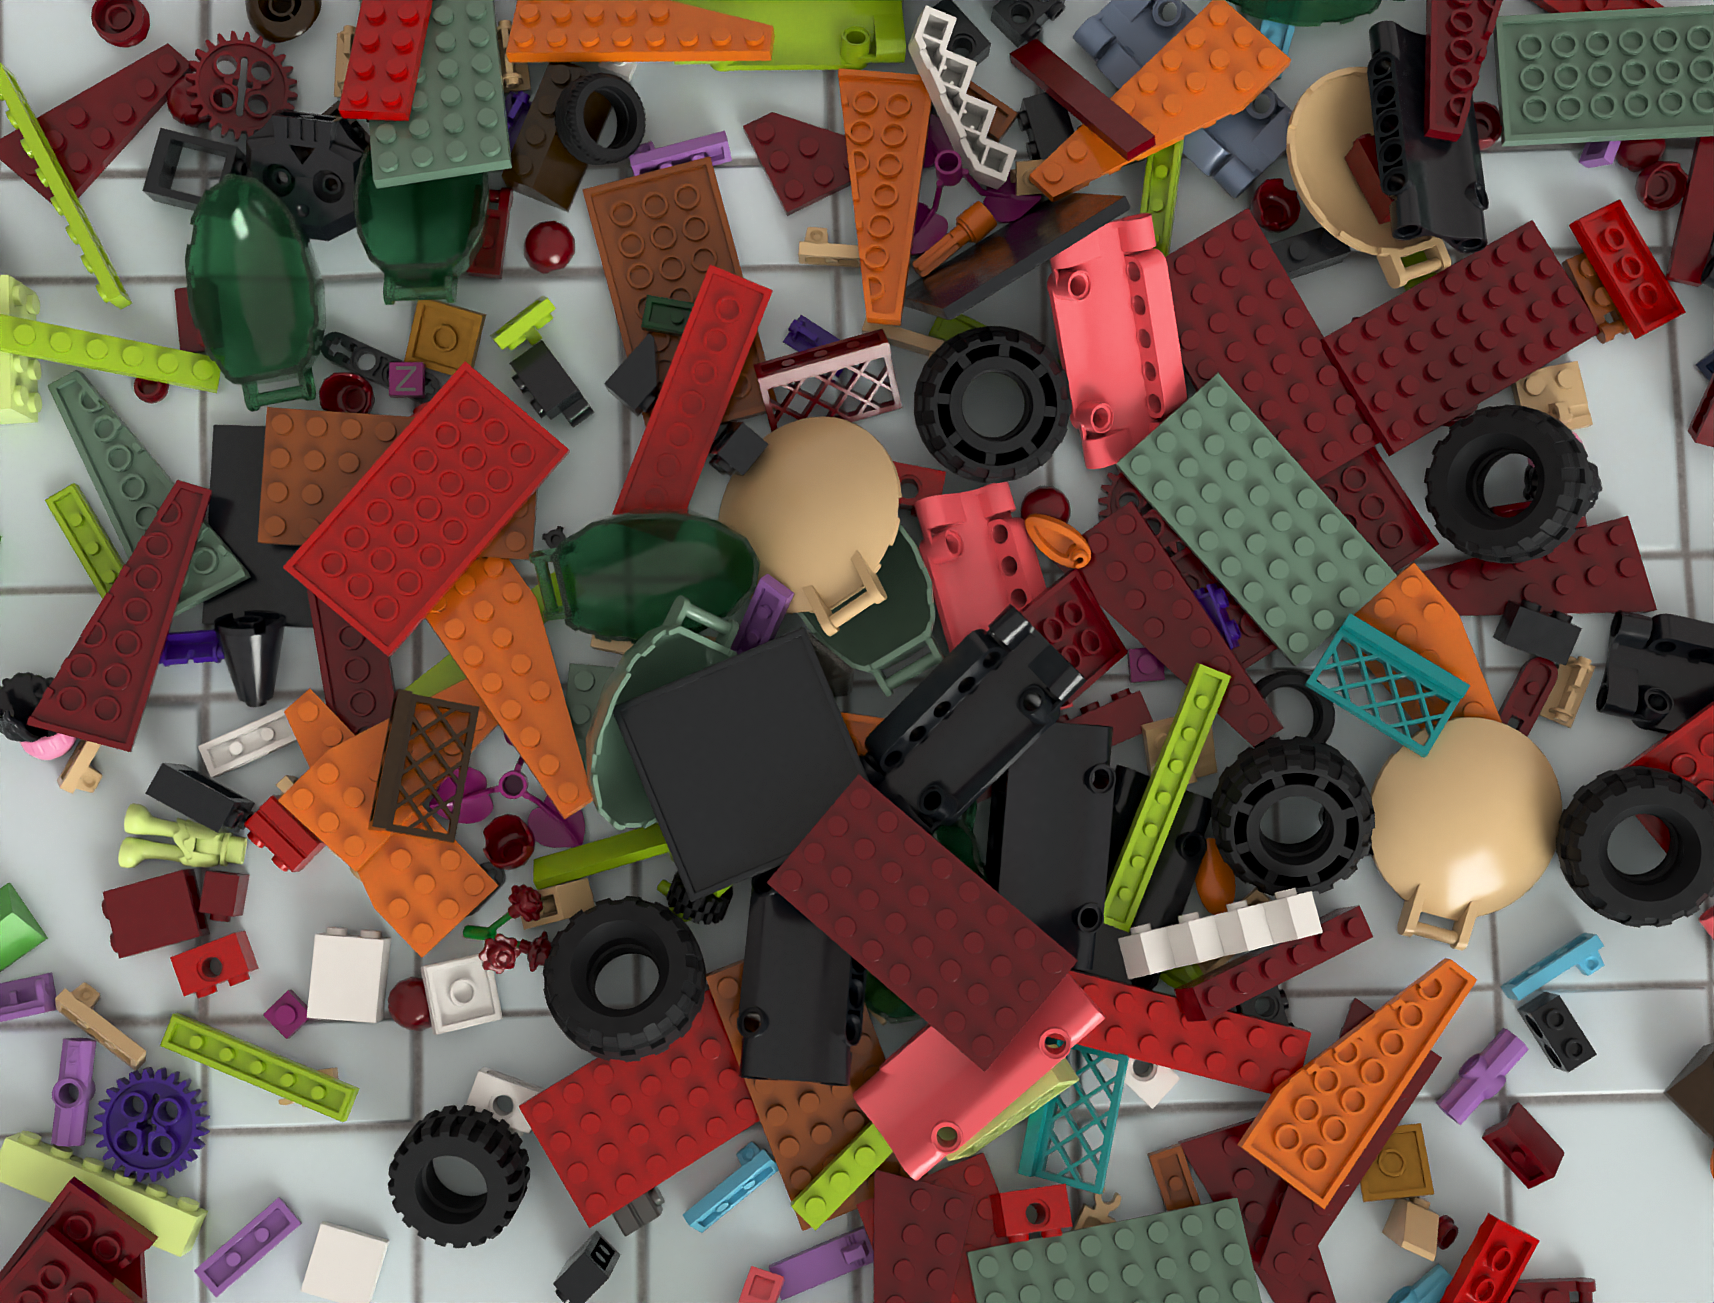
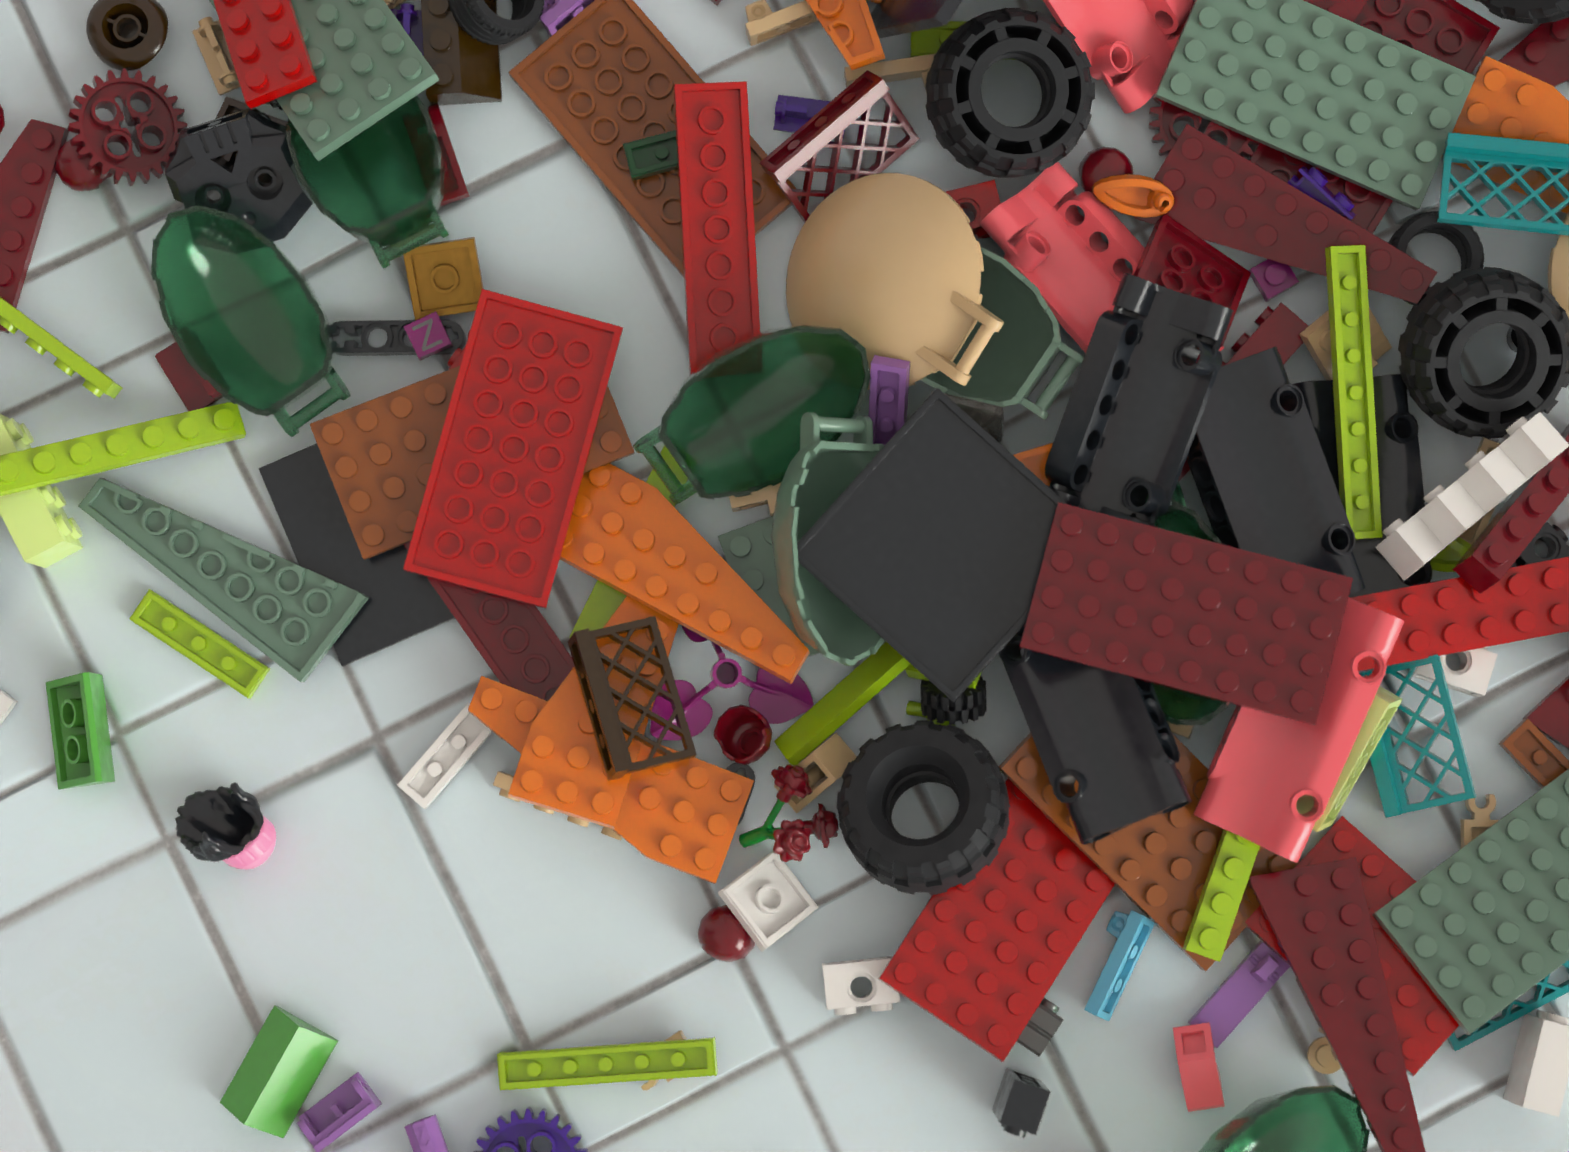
camera: 15 degrees left, 0 degrees up
dark red wing [27,480,213,752] -> none
tan hinge [55,982,146,1071] -> none
tan hinge [57,739,102,794] -> none
dark red brick [102,869,210,959] -> none
yellowish green piece [118,803,247,868] -> none
dark red plate [134,378,169,404] -> none
black window [142,128,248,220] -> none
black window [145,763,255,833] -> none
dark purple hinge [159,629,224,667] -> none
red brick [170,931,259,999] -> none
dark red brick [199,870,250,922] -> none
black cone [214,610,285,707] -> none
red brick [244,795,326,872] -> none
magenta plate [263,989,310,1039] -> none
white brick [307,927,391,1023] -> none
dark red hair [319,372,375,414] -> none
black tyre [388,1105,530,1248] -> none
lime hinge [490,296,556,350] -> none
black hinge [509,340,595,428] -> none
dark red hair [524,221,575,274] -> none
black piece [542,526,571,555] -> none
black slope [604,334,660,417] -> none
black brick [708,422,769,476] -> none
red brick [990,1183,1073,1243] -> none
orange arm [1195,838,1236,915] -> none

